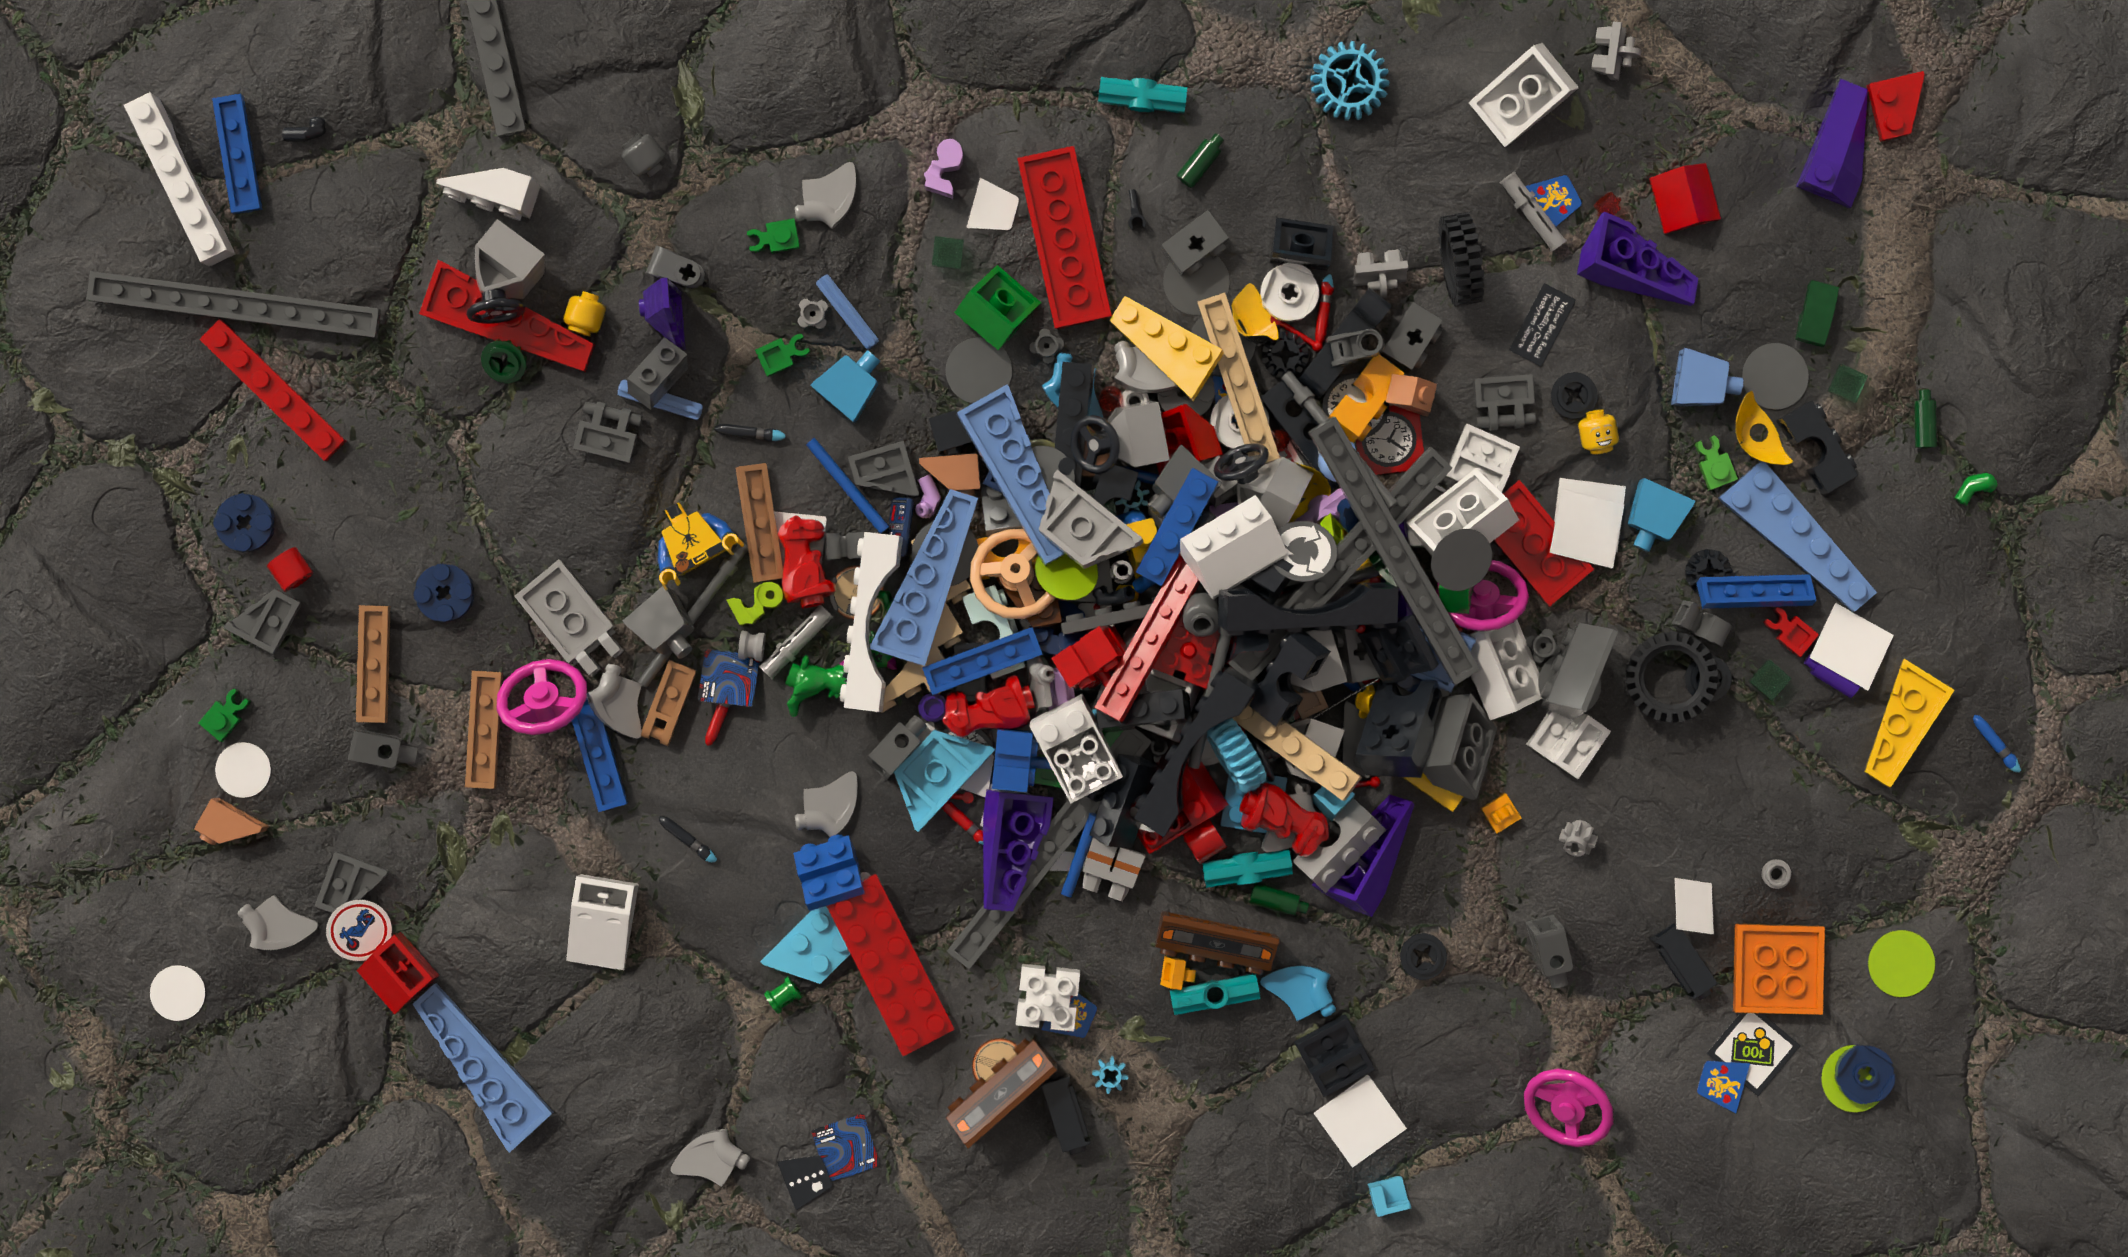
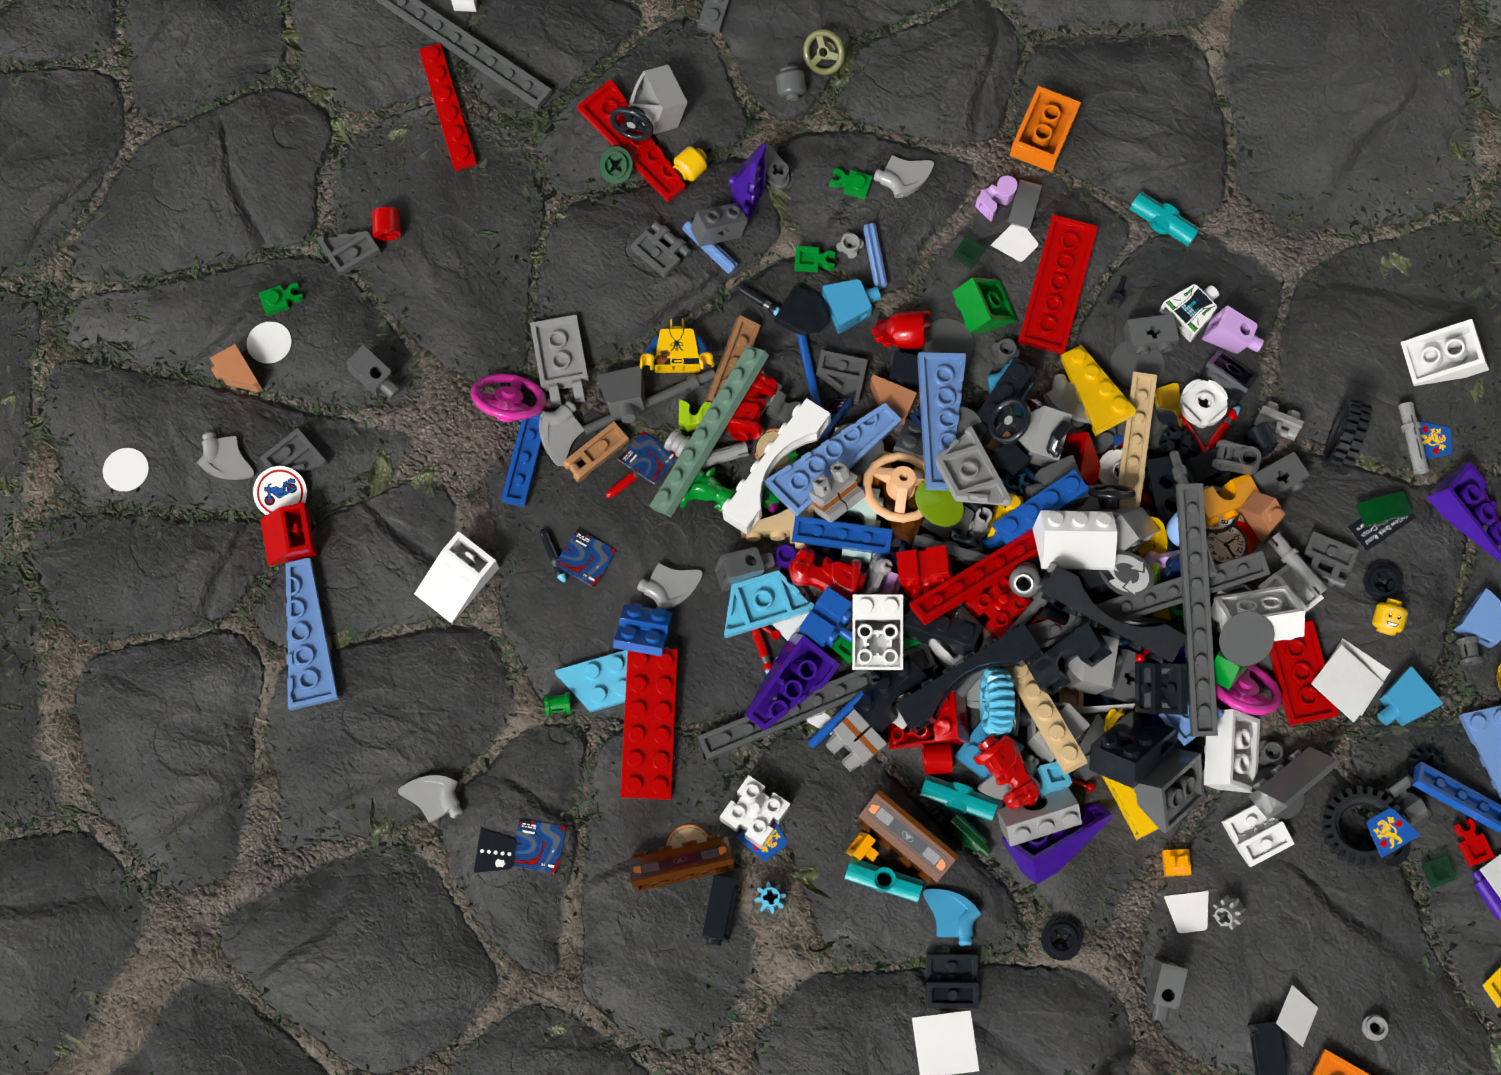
camera: 30 degrees right, 15 degrees down
dark blue plate [213,493,275,552] -> none
medium nougat plate [356,605,391,723] -> none
dark blue plate [413,564,474,622] -> none
white slope [436,168,540,221] -> none
medium nougat plate [465,671,503,789] -> none
lavender arm [915,474,941,518] -> none
dark green cylinder [1176,133,1224,188] -> none
medium azure gear [1310,41,1389,121] -> none
clear red plate [1594,192,1621,217] -> none
bright green plate [1695,435,1738,490] -> none
none -> sticker [555,529,616,587]
none -> sand green plate [650,345,769,517]
none -> black tile [774,285,829,335]
none -> olive piece [803,29,845,75]
none -> light grey hips [809,461,866,523]
none -> red piece [872,310,931,349]
none -> dark grey slope [1008,180,1042,229]
none -> orange brick [1009,86,1081,172]
none -> black arm [1046,421,1071,458]
none -> torso [1159,284,1219,342]
none -> white sticker [1164,891,1209,933]
none -> lavender torso [1202,306,1264,354]
none -> light grey pin [1268,532,1328,598]
none -> dark green slope [1356,491,1413,527]
none -> blue sticker [1367,808,1420,858]
none -> dark grey bush [1455,636,1483,666]

